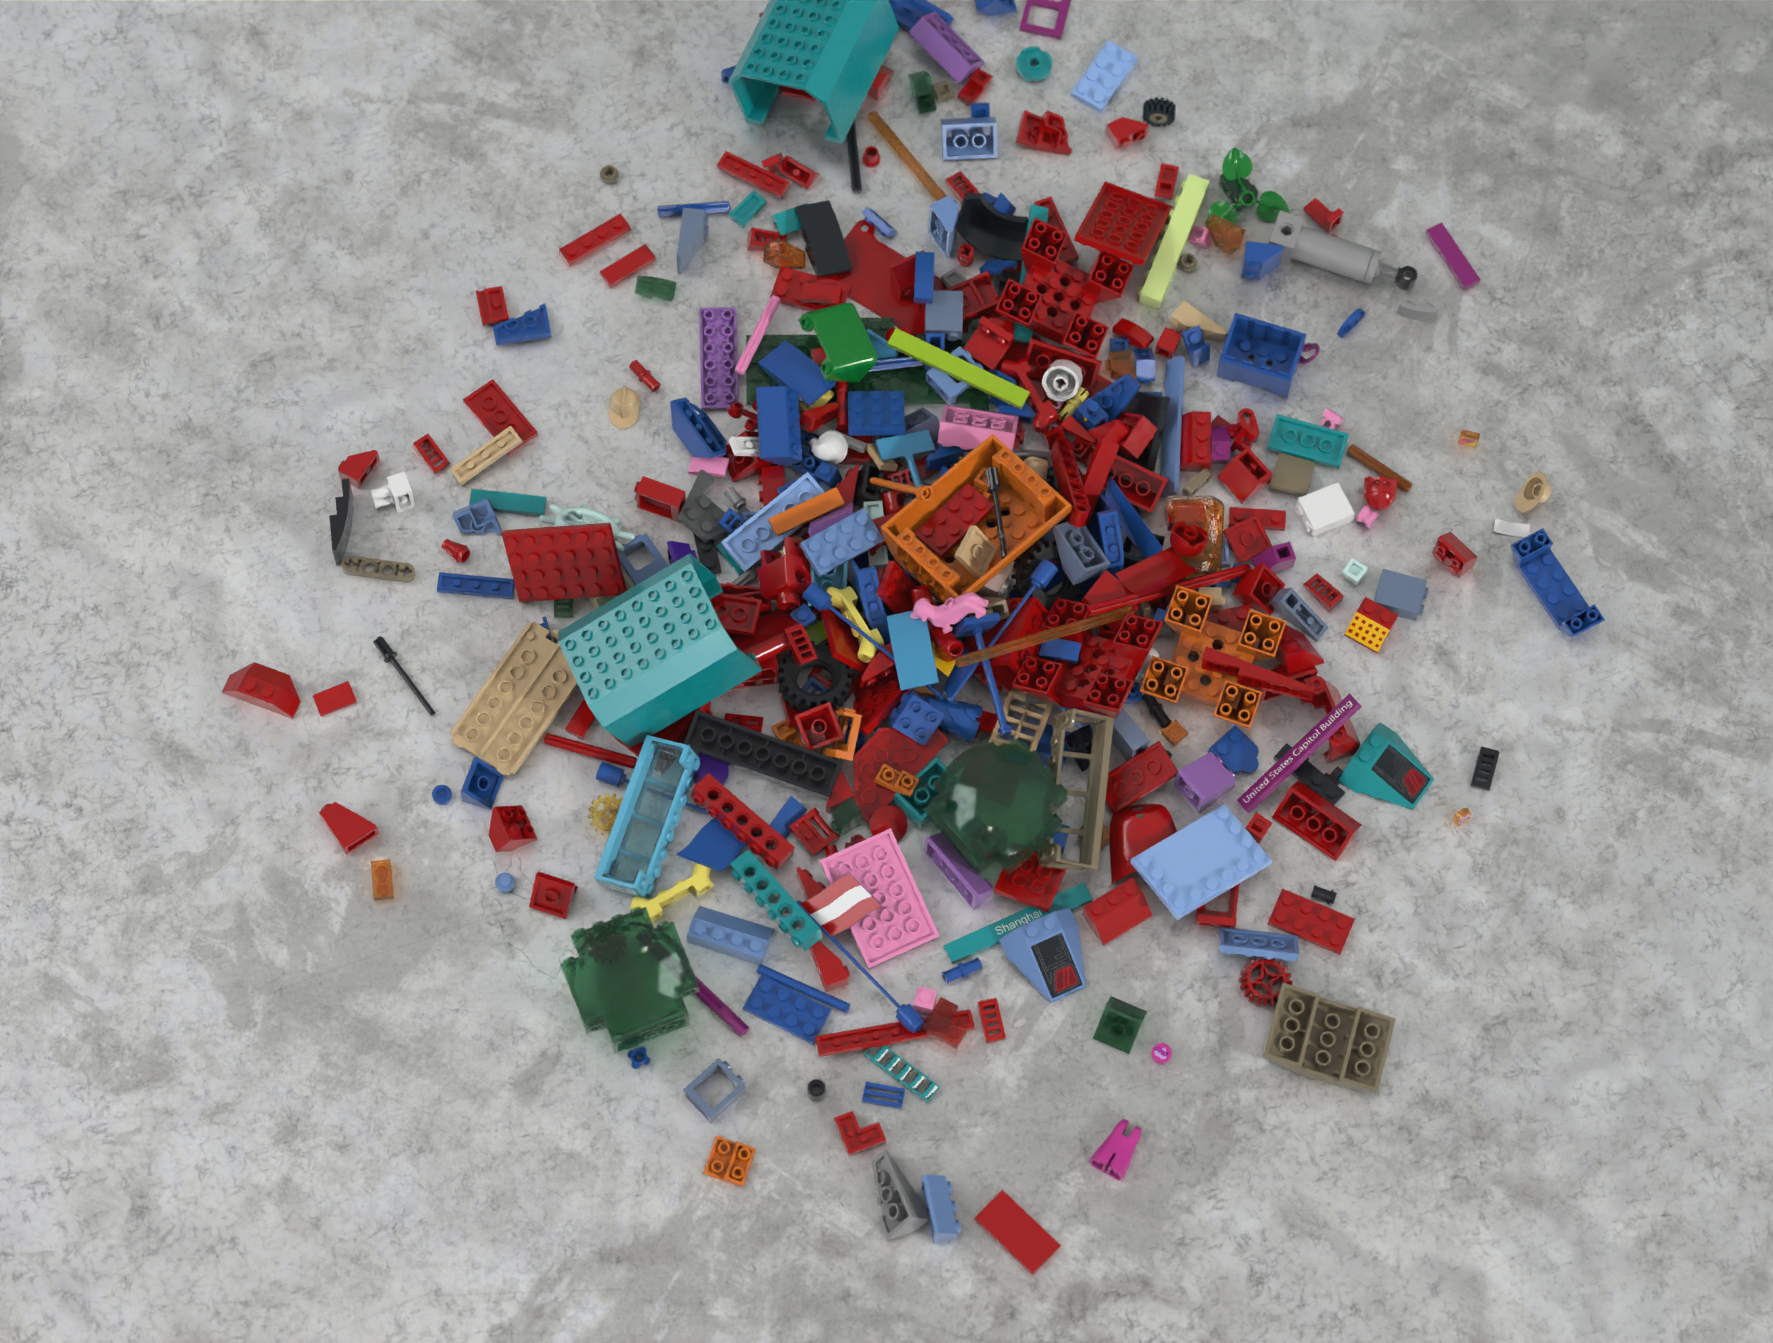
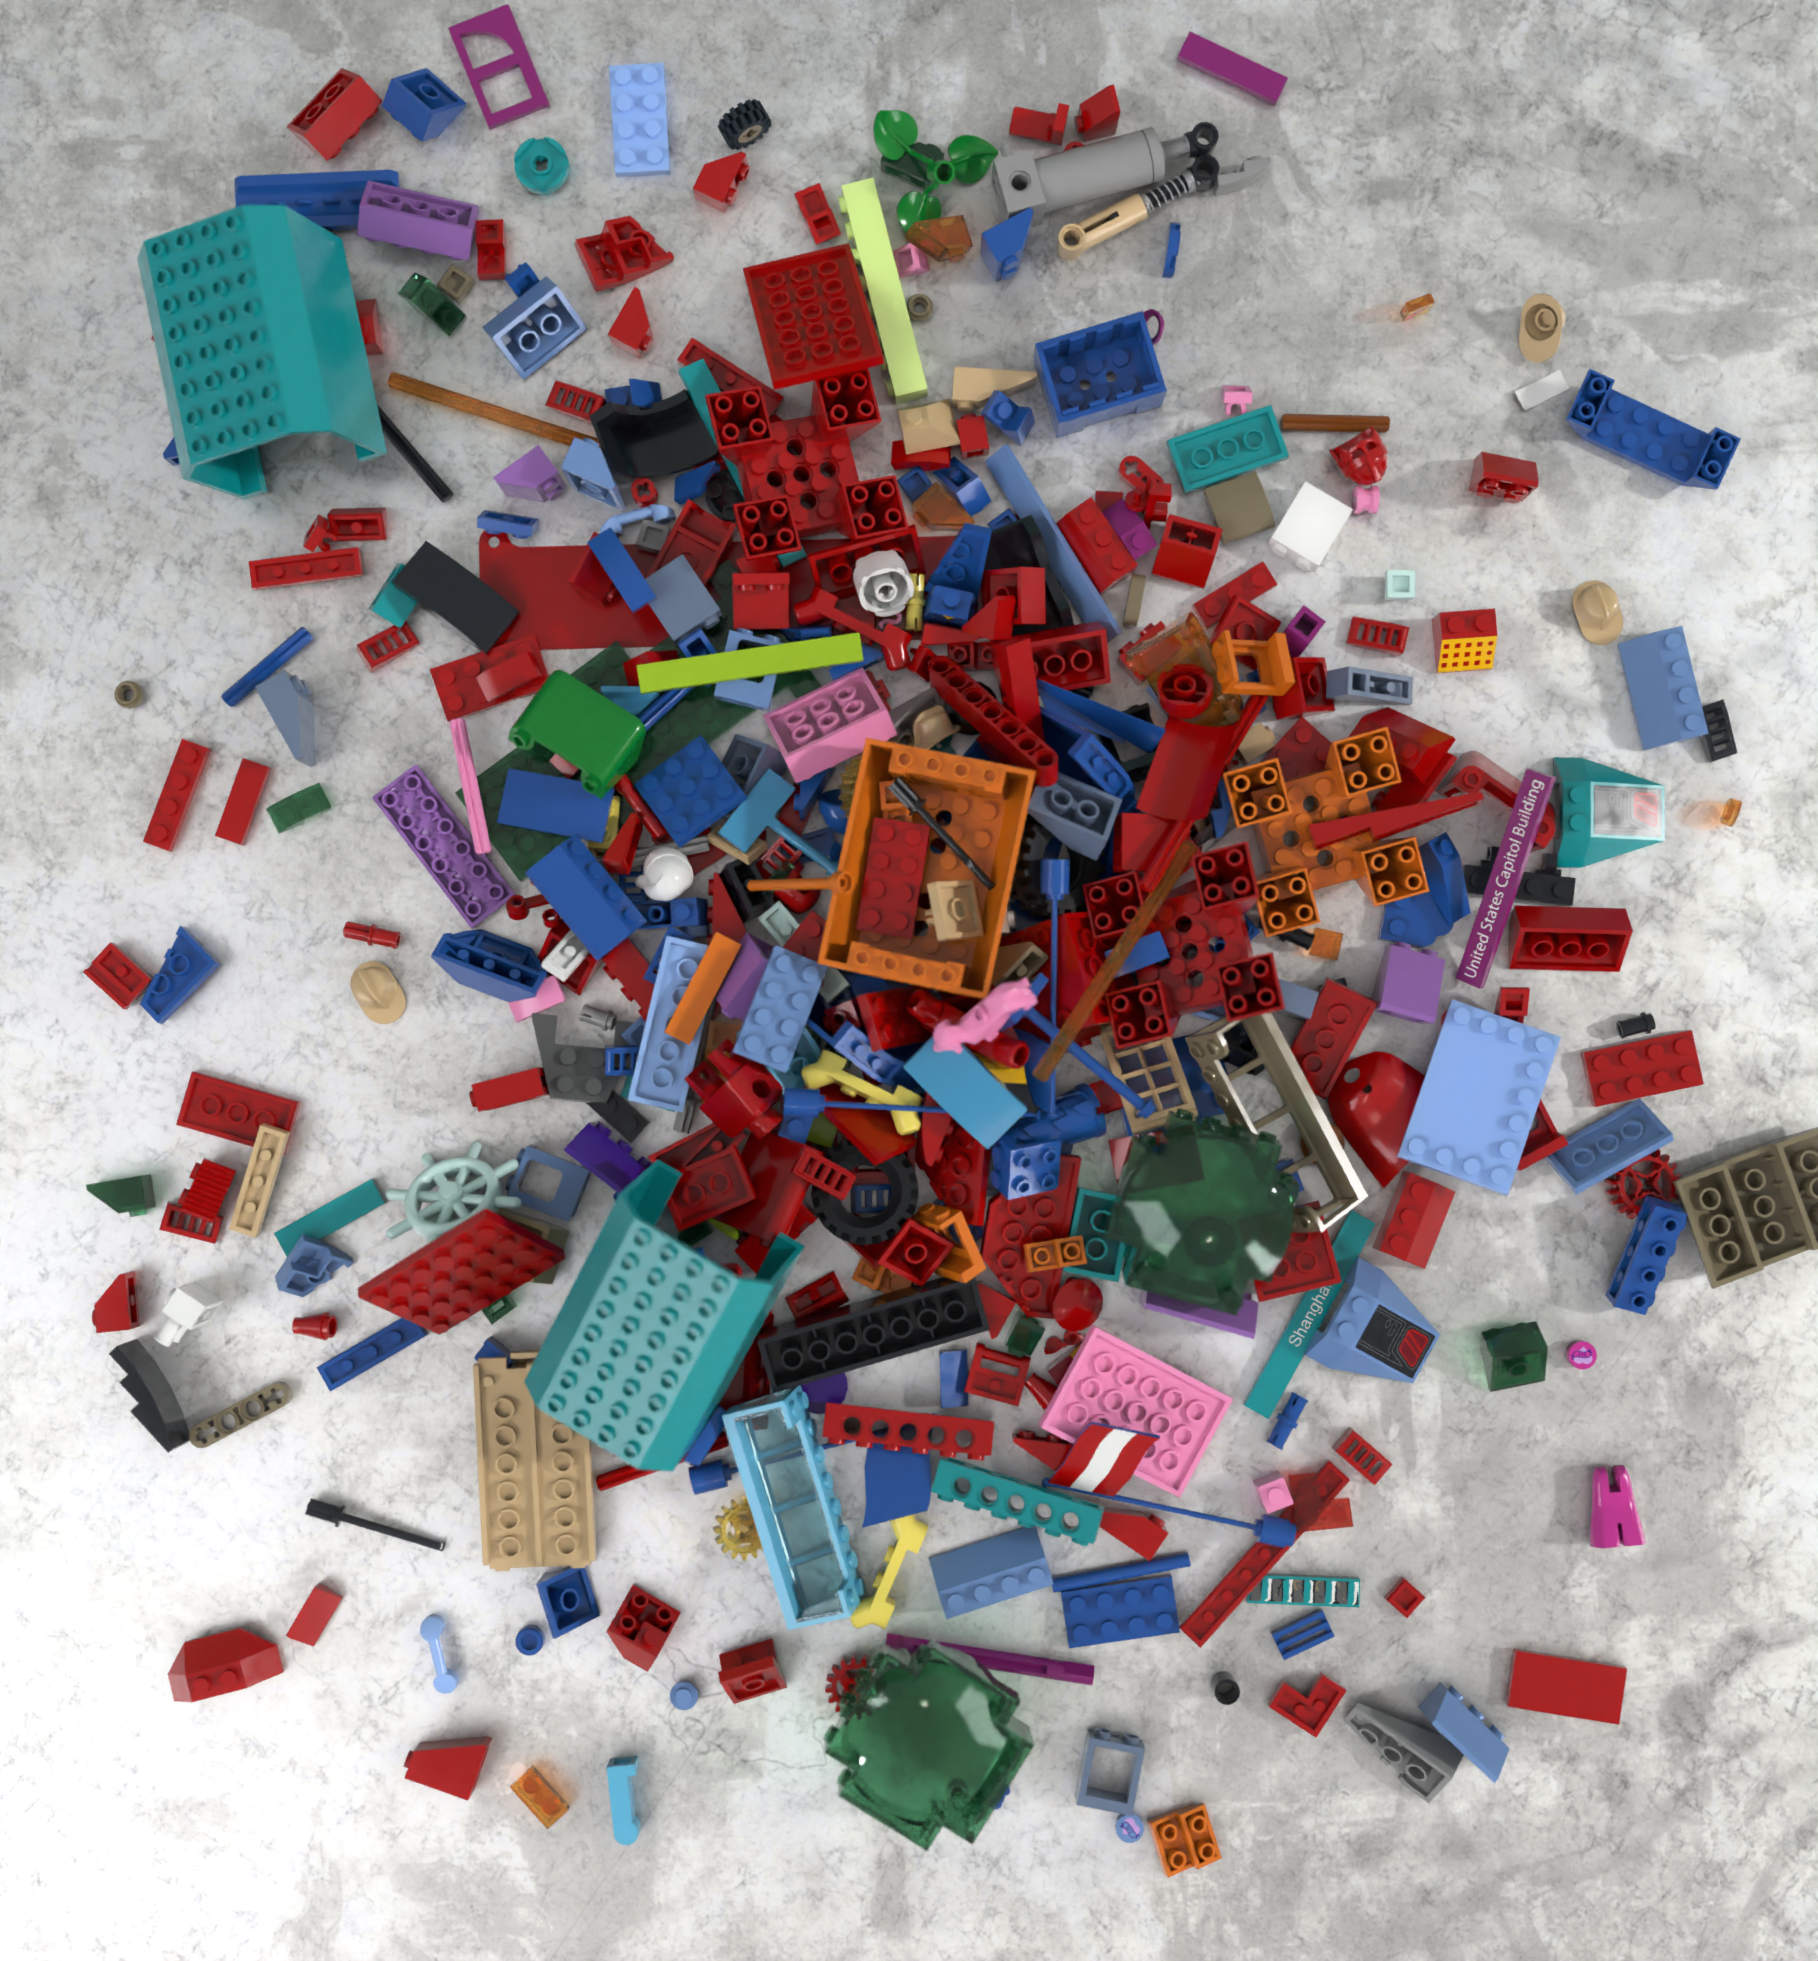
camera: 30 degrees left, 20 degrees up
teal tile [729,190,767,228] -> none
clear orange slope [763,239,805,269] -> none
red piece [862,146,880,168] -> none
sand blue brick [1374,569,1429,621] -> none
none -> clear green slope [86,1174,156,1217]
none -> red brick [177,1158,236,1224]
none -> light blue bar [420,1614,459,1694]
none -> medium lavender slope [493,445,567,502]
none -> light blue bar [600,504,676,537]
none -> medium azure leg [607,1756,641,1845]
none -> red slope [608,287,654,359]
none -> blue piece [684,1405,726,1467]
none -> tan slope [896,398,960,454]
none -> piece [1056,154,1220,261]
none -> red slope [1074,84,1121,142]
none -> medium blue tile [1115,1812,1144,1843]
none -> orange window [1212,630,1295,696]
none -> red tile [1384,1577,1425,1618]
none -> blue slope [1418,832,1471,925]
none -> tan piece [1572,580,1623,645]
none -> blue brick [1605,1196,1687,1315]
none -> medium blue slope [1617,626,1709,751]

